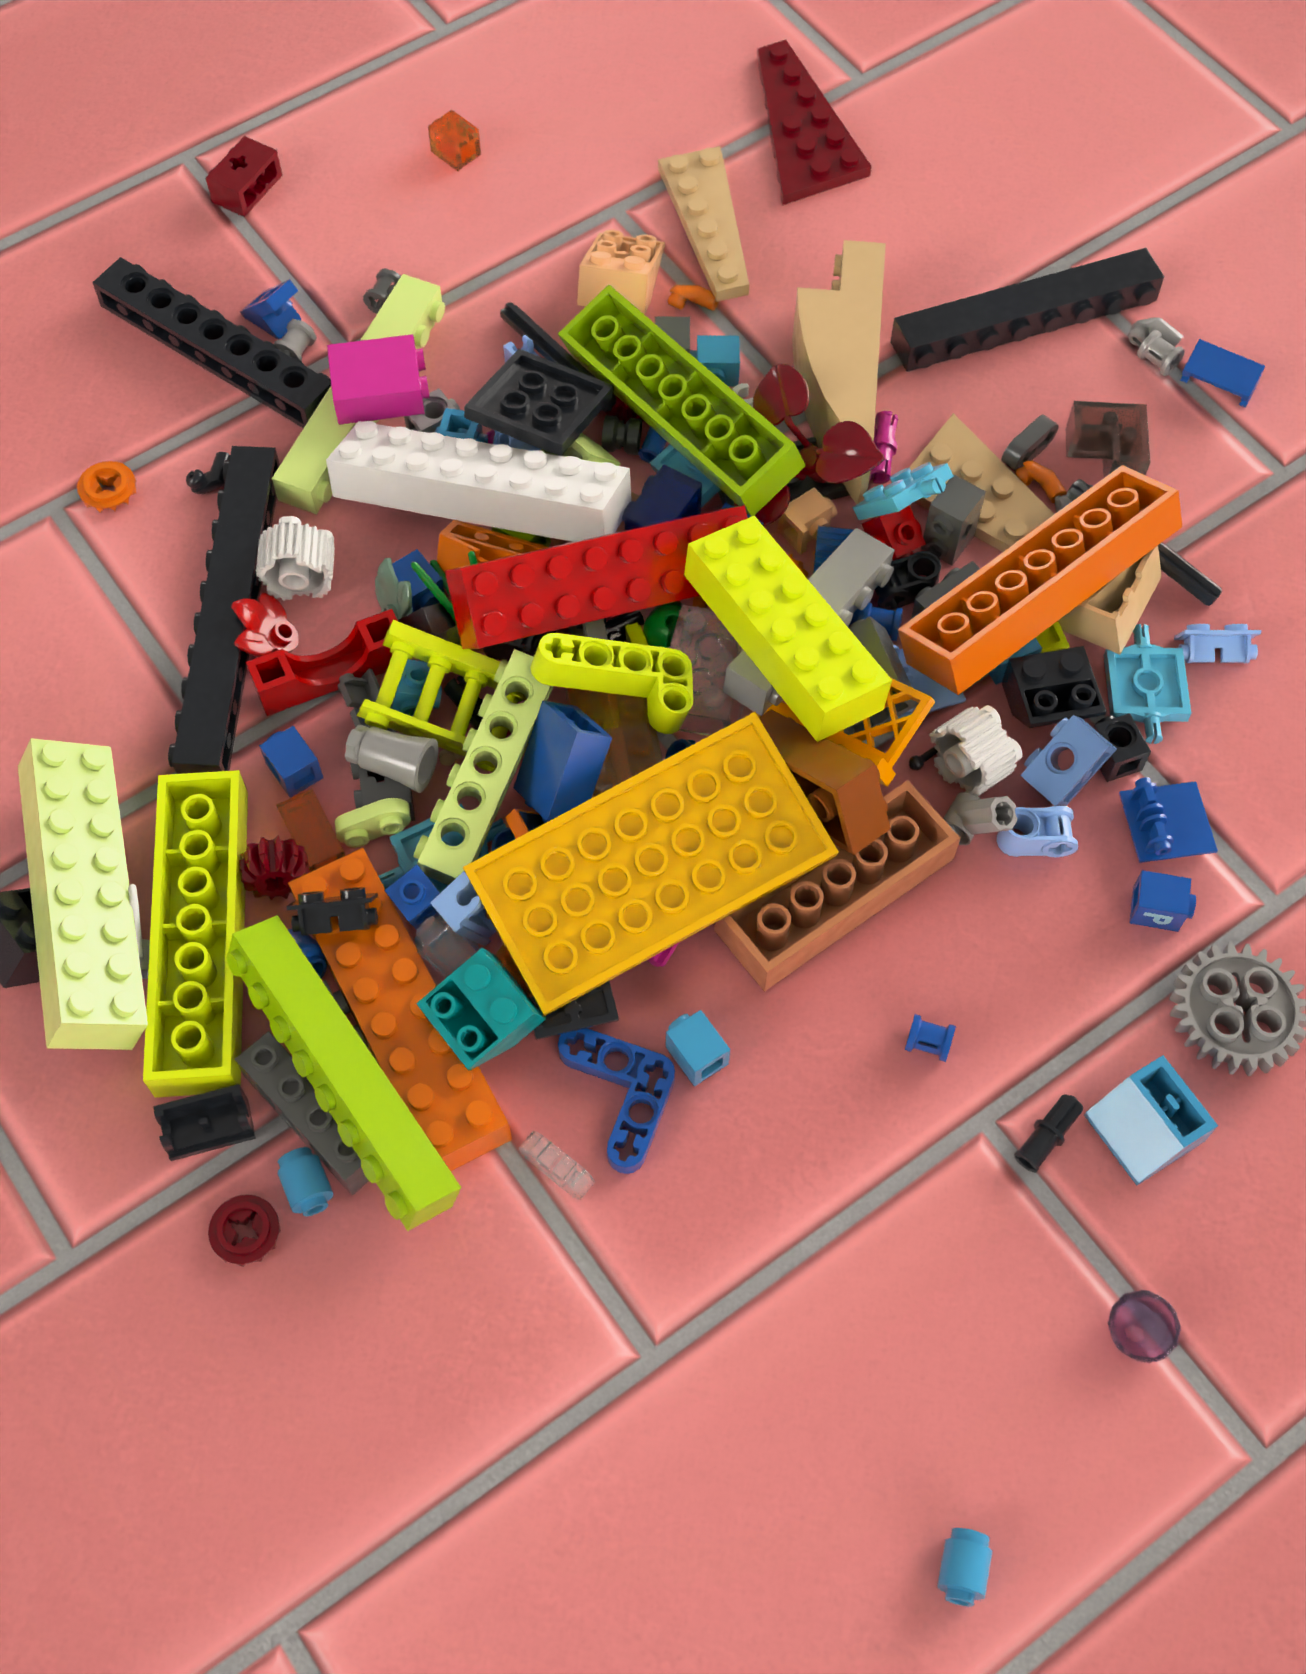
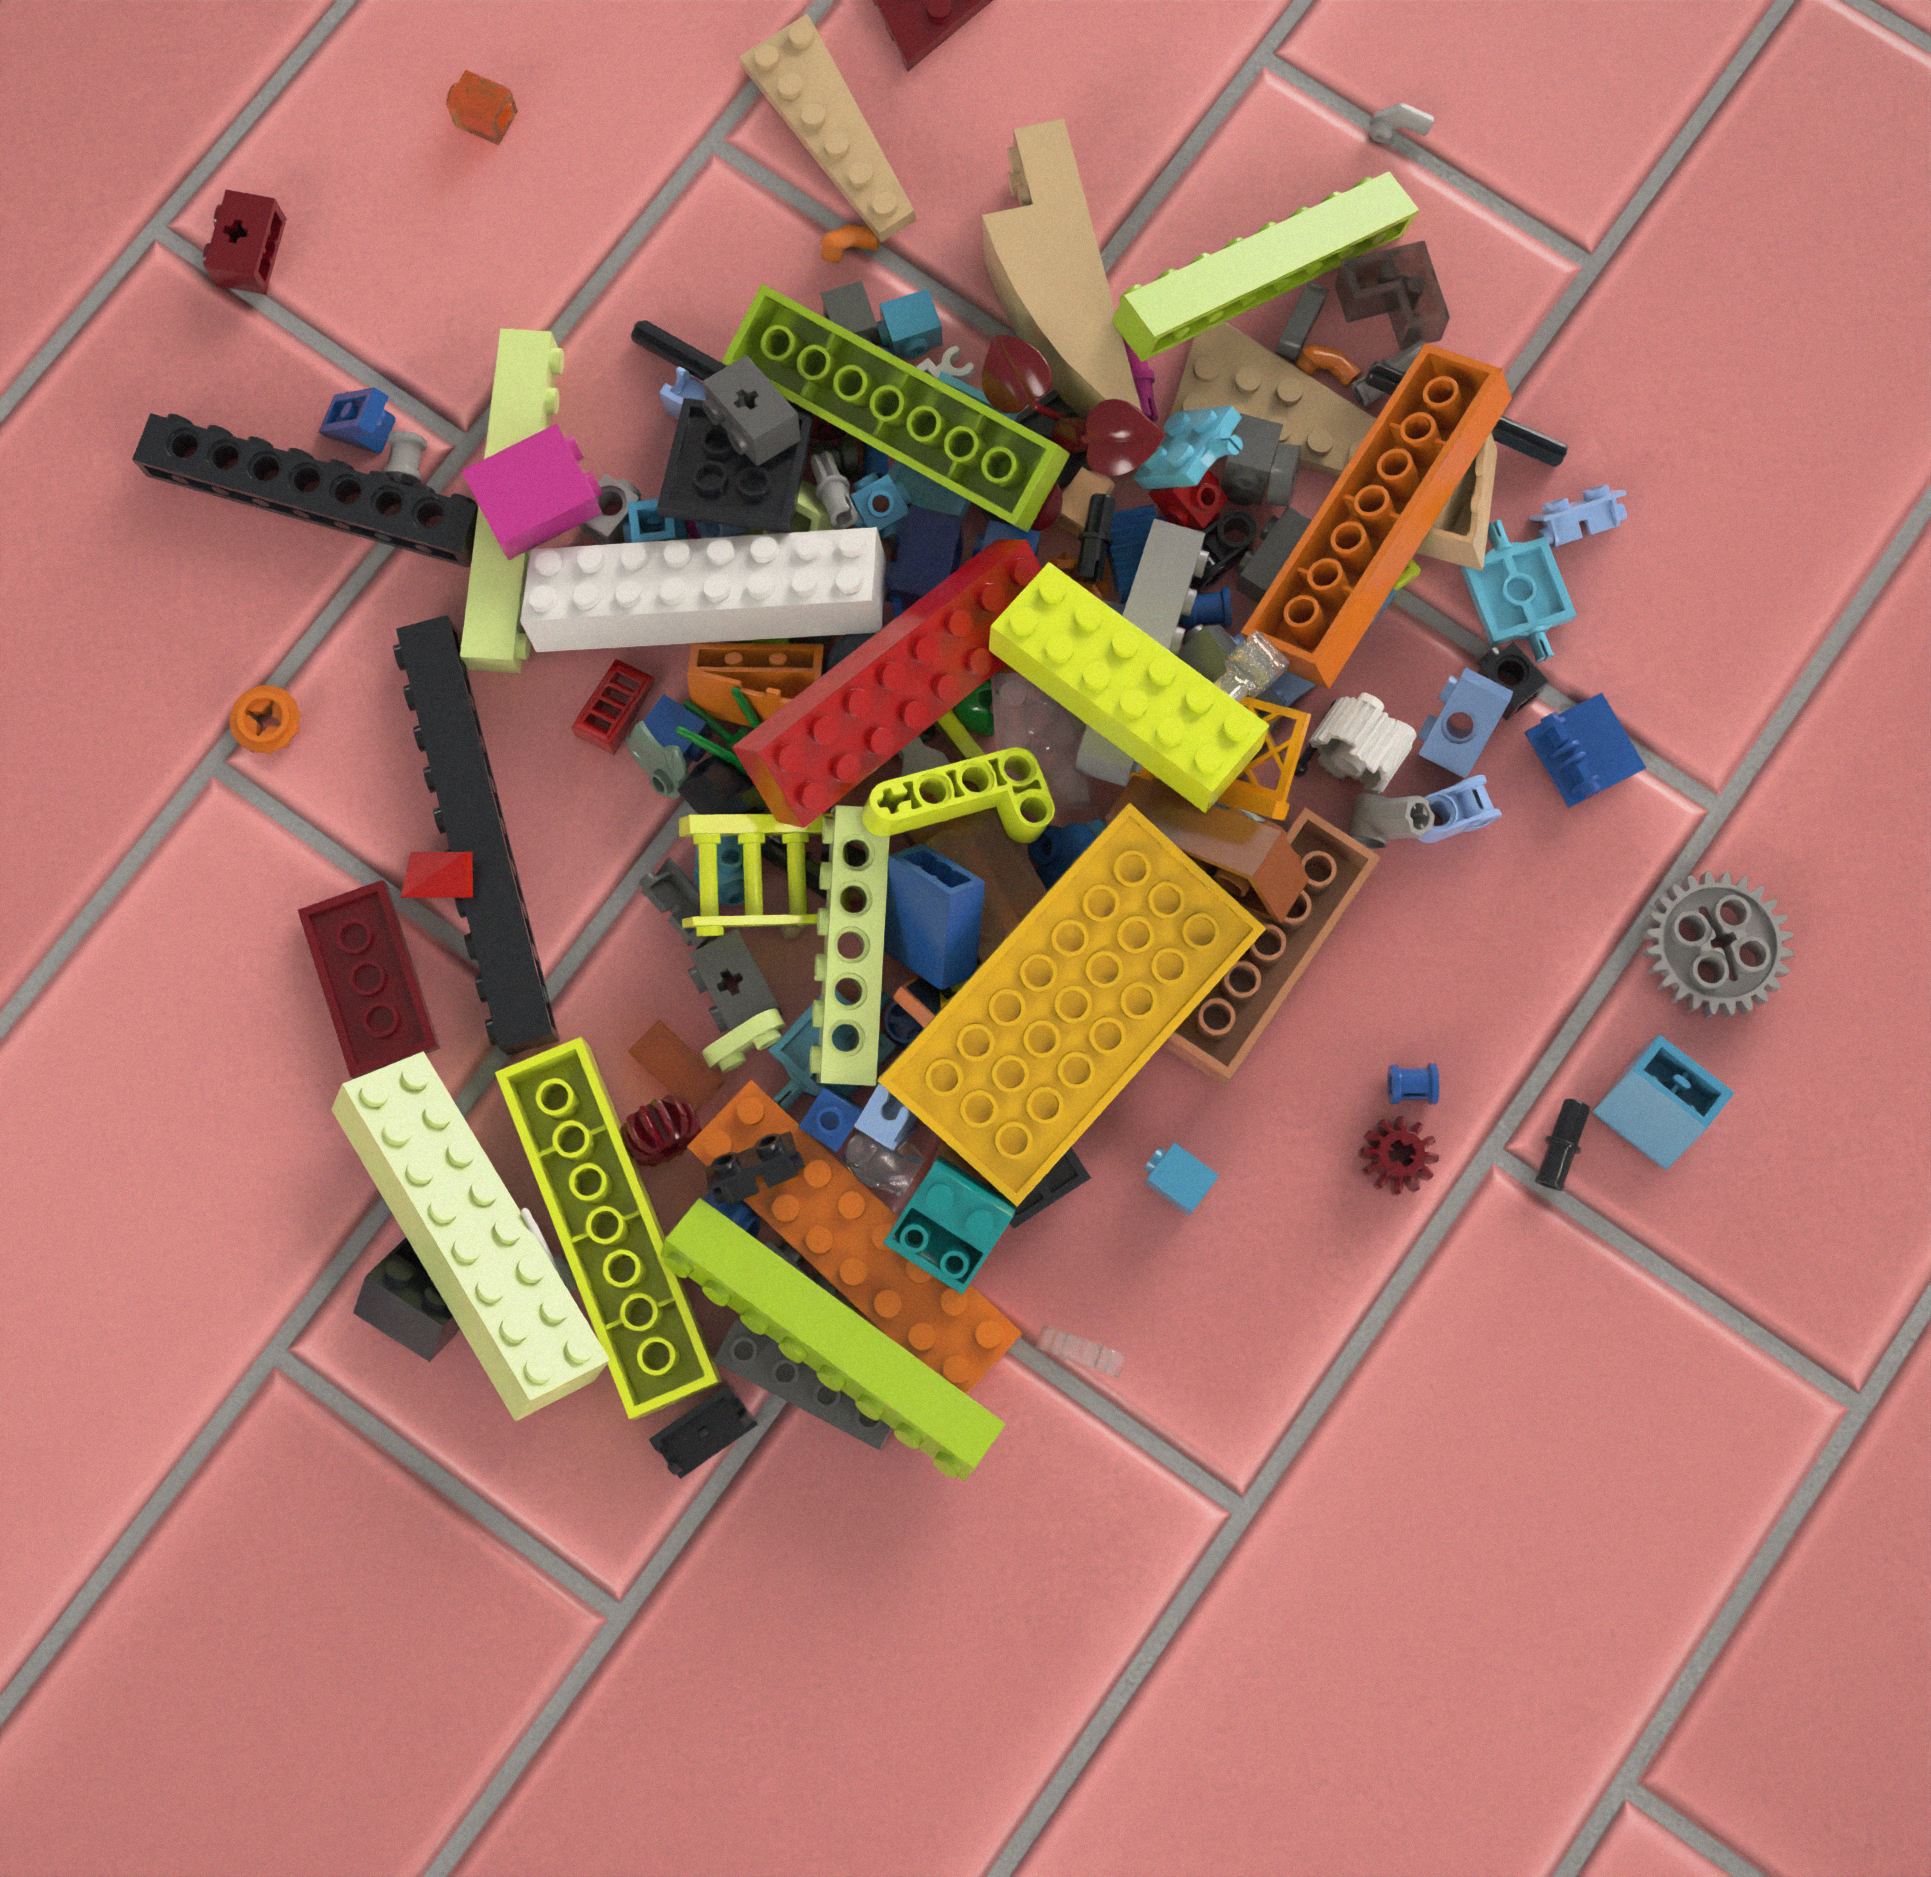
camera: 15 degrees left, 15 degrees up
black arm [186,452,230,495] -> none
dark red gear [208,1195,281,1267] -> none
red plate [231,592,299,657] -> none
red arch [246,609,410,716] -> none
white brick [256,516,335,601] -> none
blue brick [259,726,324,798] -> none
dark azure brick [277,1147,334,1217] -> none
light grey plant [345,724,438,793] -> none
dark grey bush [363,268,401,314] -> none
blue beam [558,1028,675,1174] -> none
light nougat slope [577,230,665,315] -> none
black brick [890,248,1164,372] -> none
dark azure brick [937,1528,992,1607] -> none
black slope [1002,646,1107,728] -> none
clear purple hair [1108,1290,1182,1364] -> none
blue brick [1130,870,1196,932] -> none
light grey bush [1137,330,1185,376] -> none
blue hinge [1180,339,1265,408] -> none
none -> dark red plate [298,880,441,1079]
none -> red slope [401,852,473,898]
none -> red slope [571,659,656,755]
none -> dark grey brick [702,355,801,466]
none -> light grey axle [810,451,858,529]
none -> dark azure brick [850,472,912,539]
none -> black axle [1074,493,1115,584]
none -> brick [1112,171,1419,362]
none -> clear connector [1213,630,1291,702]
none -> dark grey beam [1267,443,1301,507]
none -> dark red gear [1358,1116,1439,1196]

